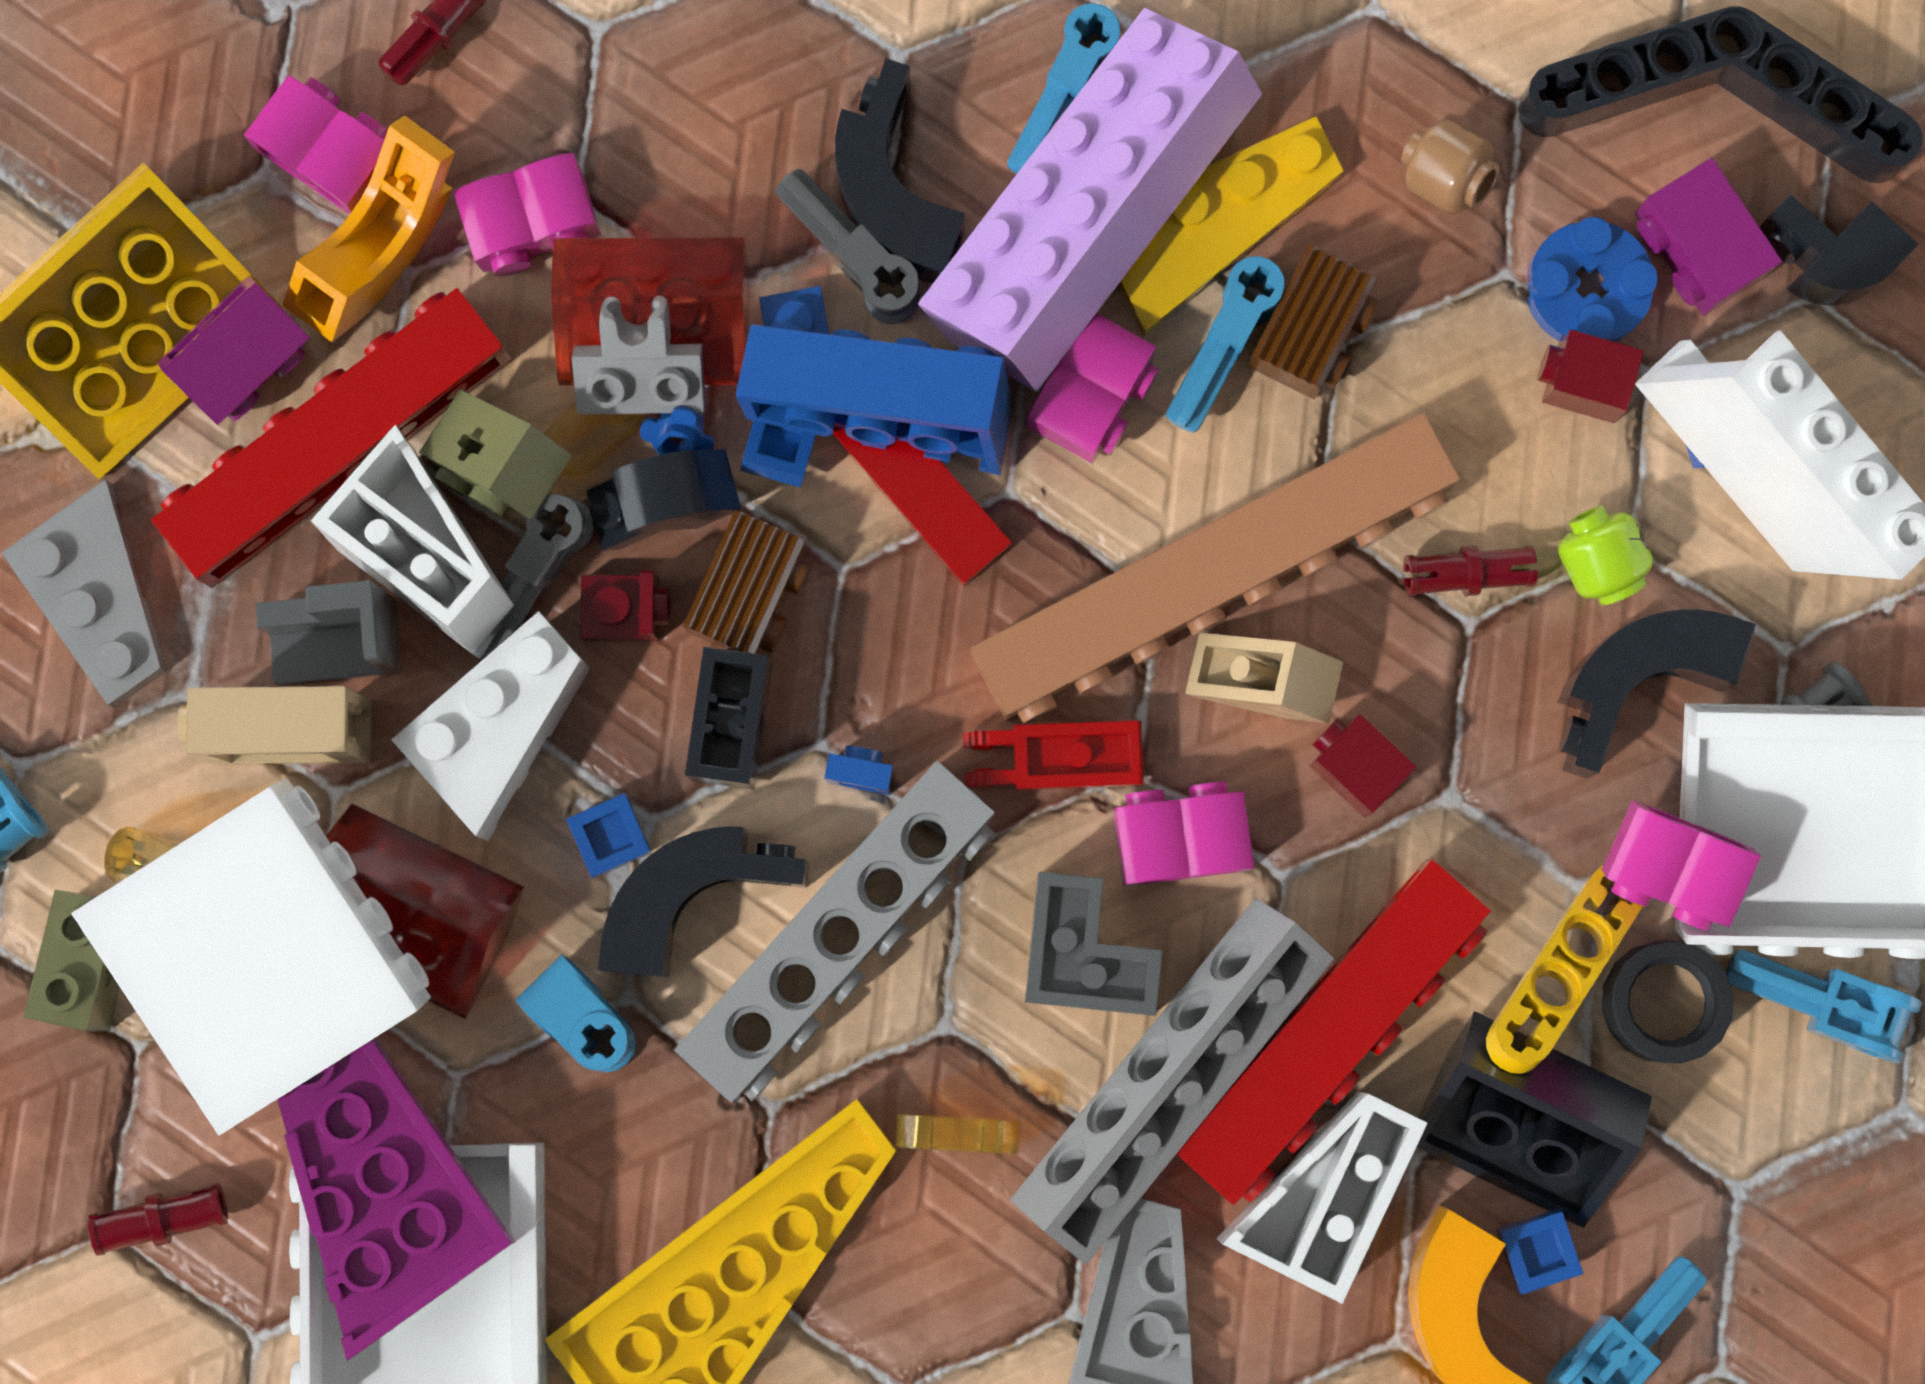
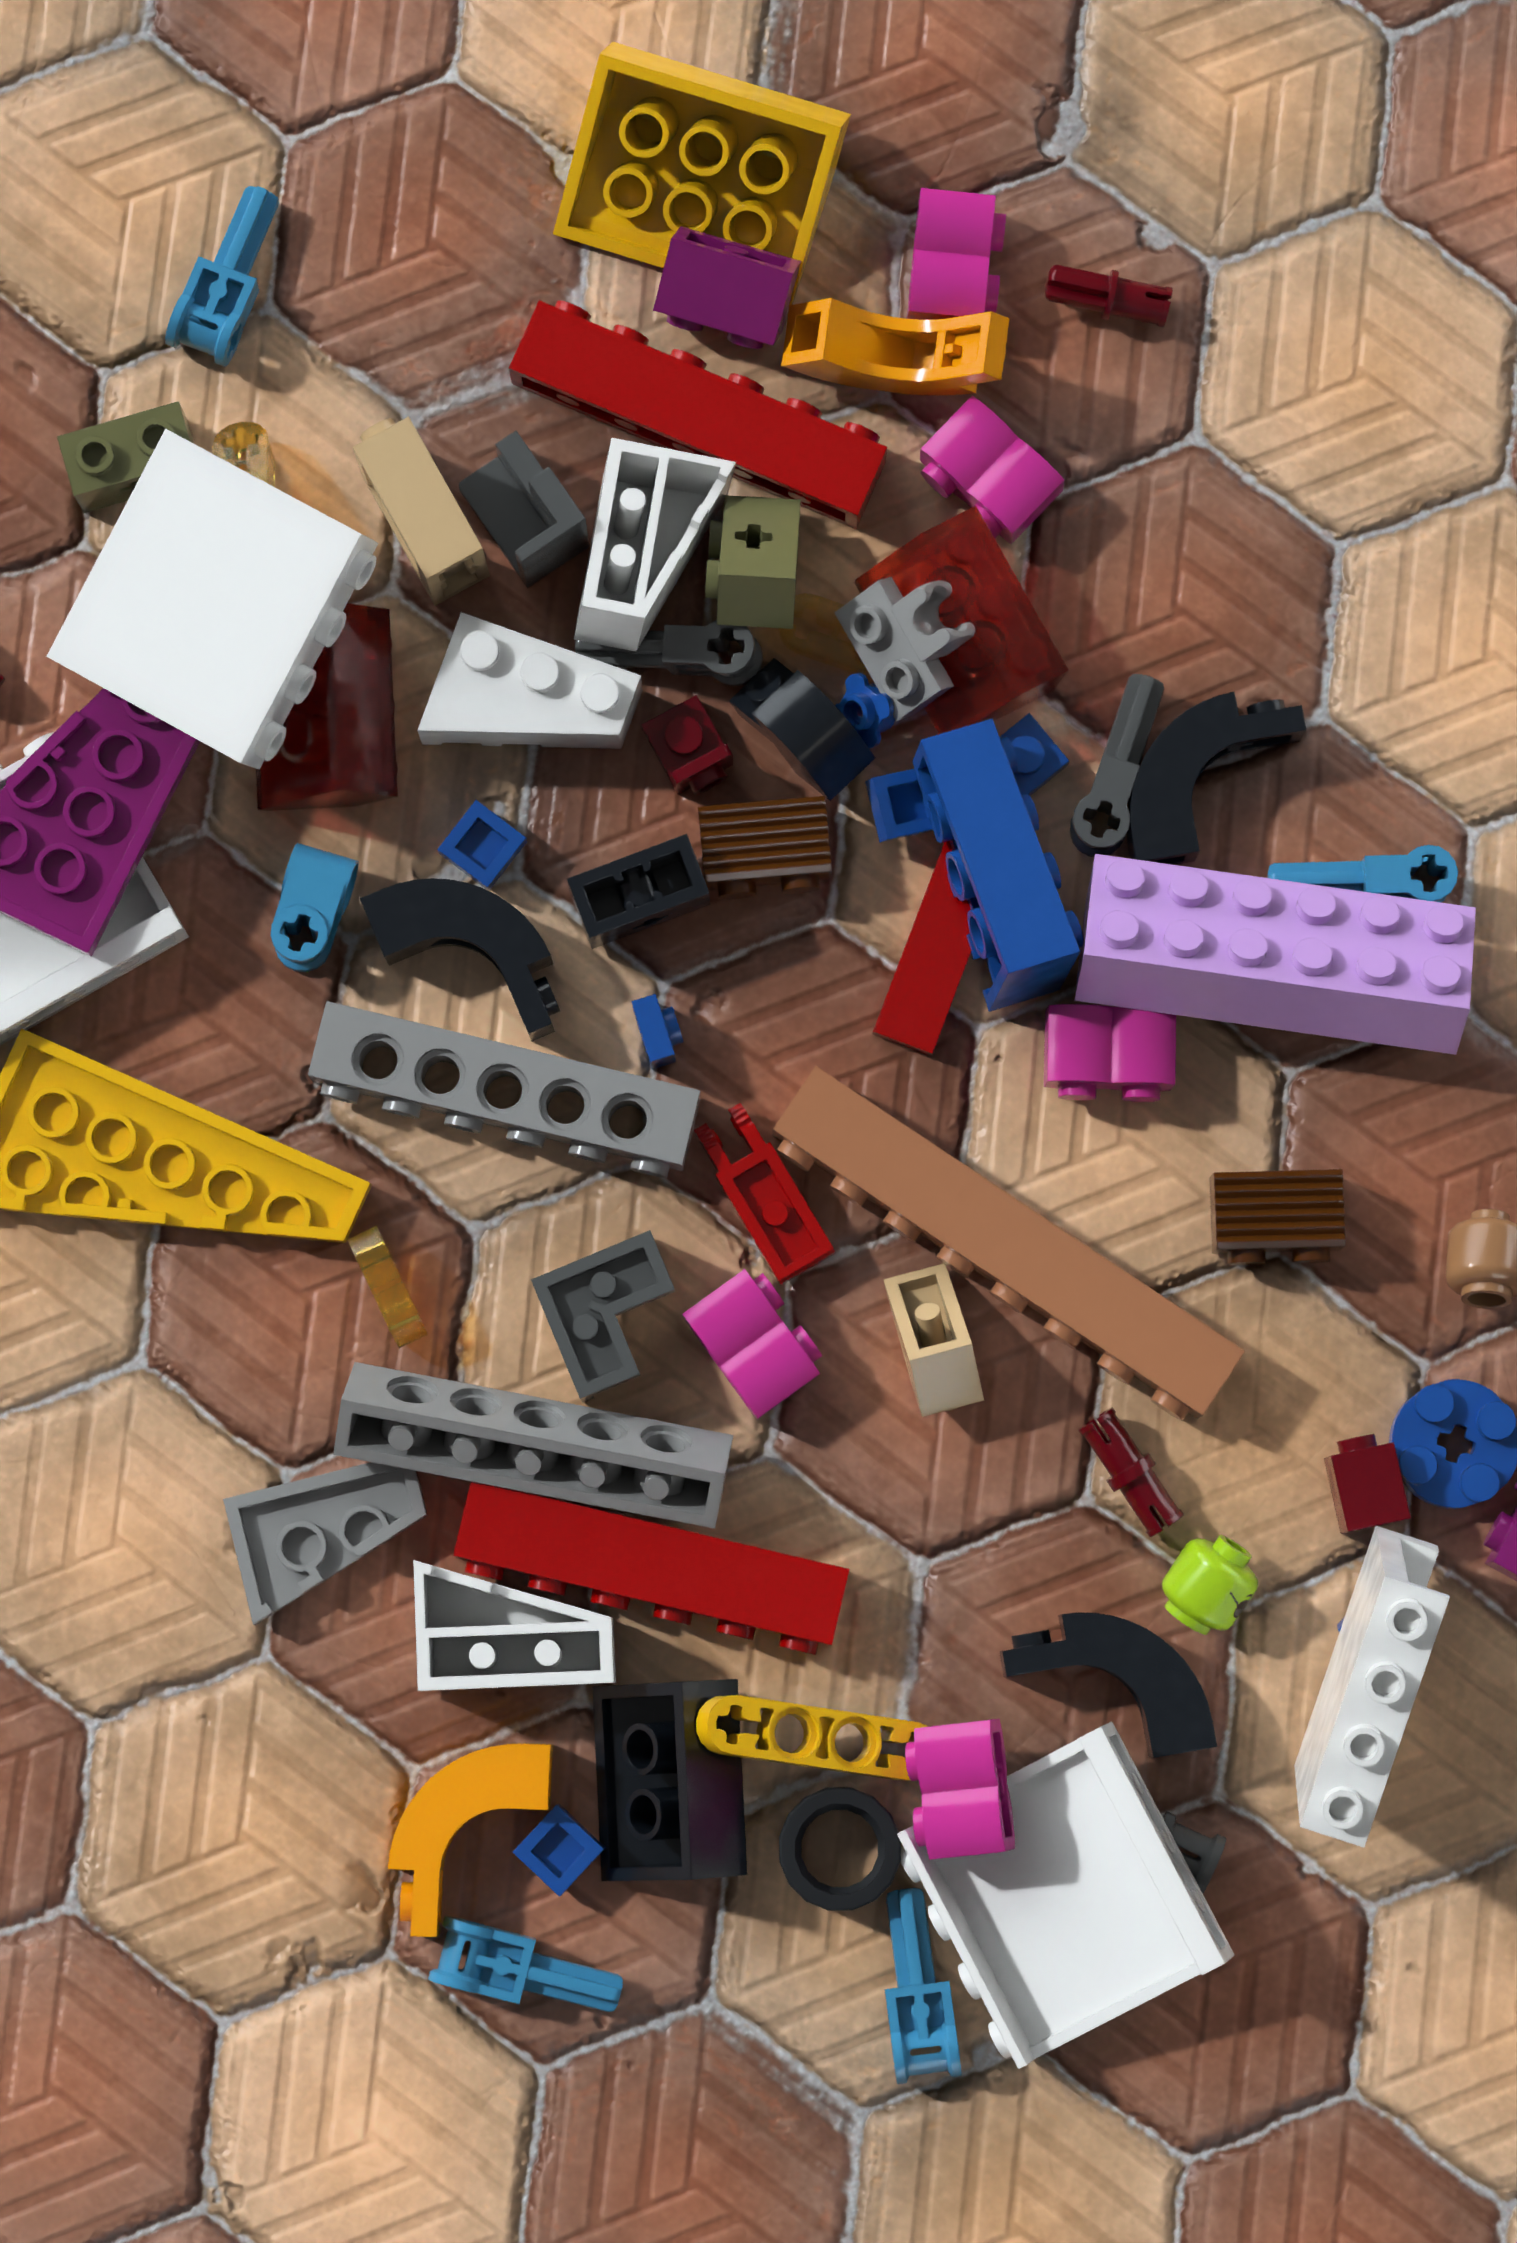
camera: 60 degrees right, 0 degrees up
light grey wing [1,479,167,708] -> none
yellow wing [1119,116,1344,337] -> none
dark azure connector [1166,256,1285,433] -> none
dark red brick [1309,714,1417,818] -> none

